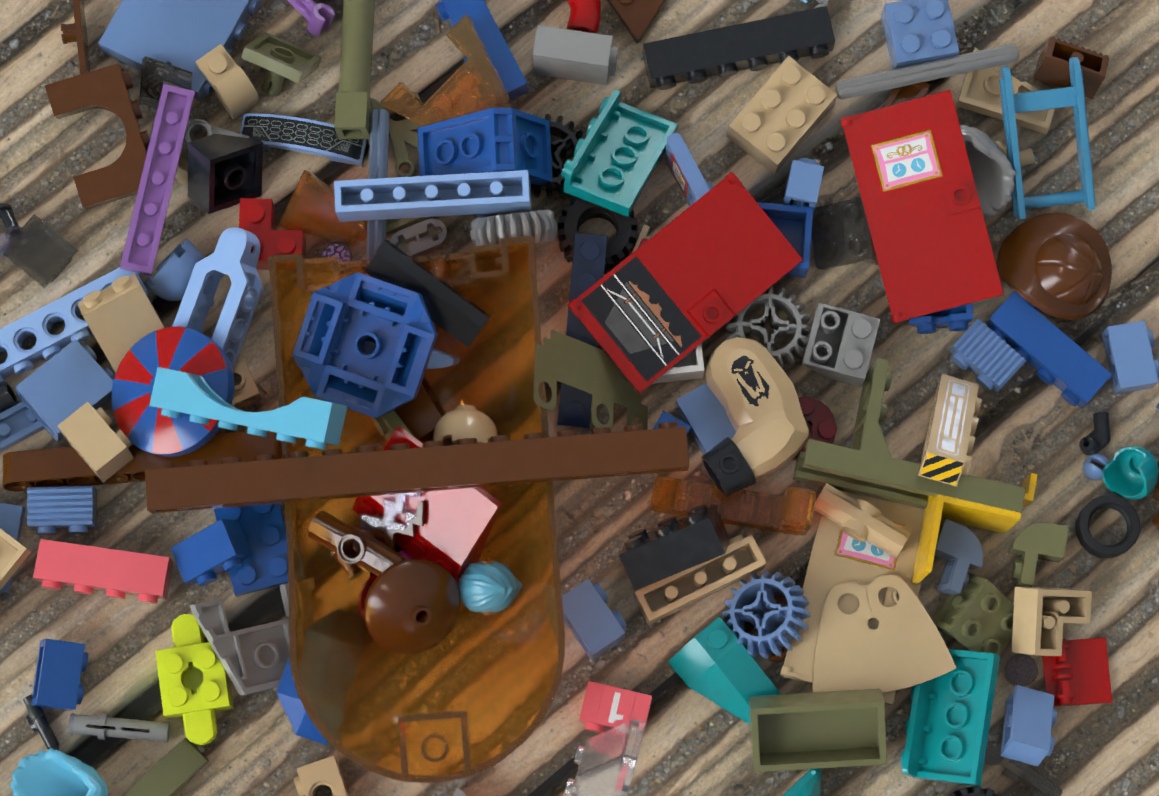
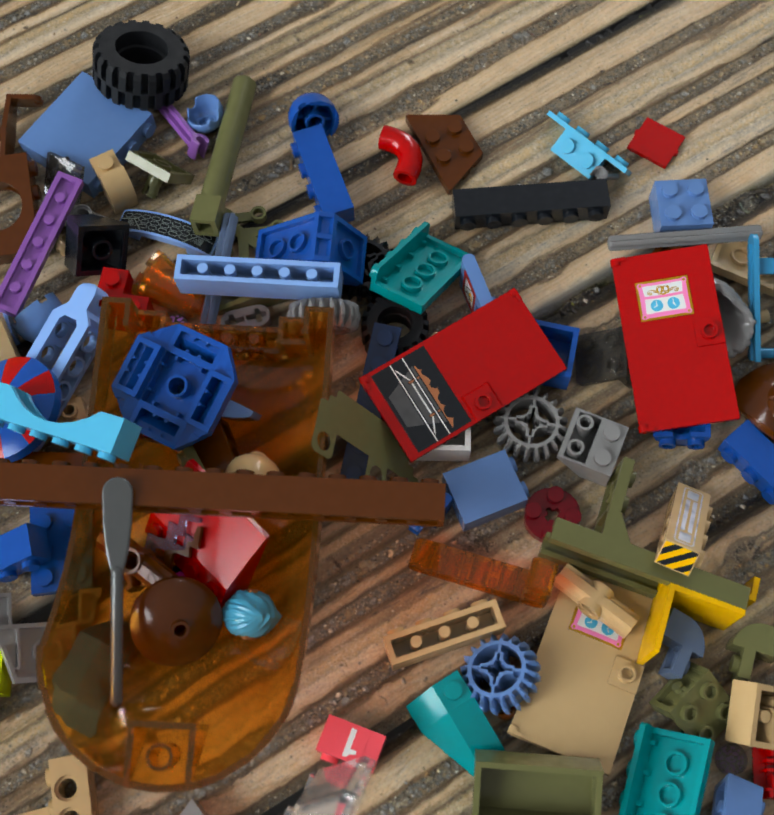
camera: 10 degrees right, 10 degrees down
black panel [365,239,491,346] -> none
clear orange wing [380,14,512,126] -> none
light grey brick [532,25,618,85] -> none
medium blue brick [555,579,627,662] -> none
black brick [619,504,730,590] -> none
tan piece [701,337,809,497] -> none
tan brick [727,56,838,175] -> none
medium blue brick [782,158,824,212] -> none
tan piece [812,575,957,693] -> none
medium blue brick [950,318,1026,393] -> none
none -> dark grey piece [102,477,133,707]

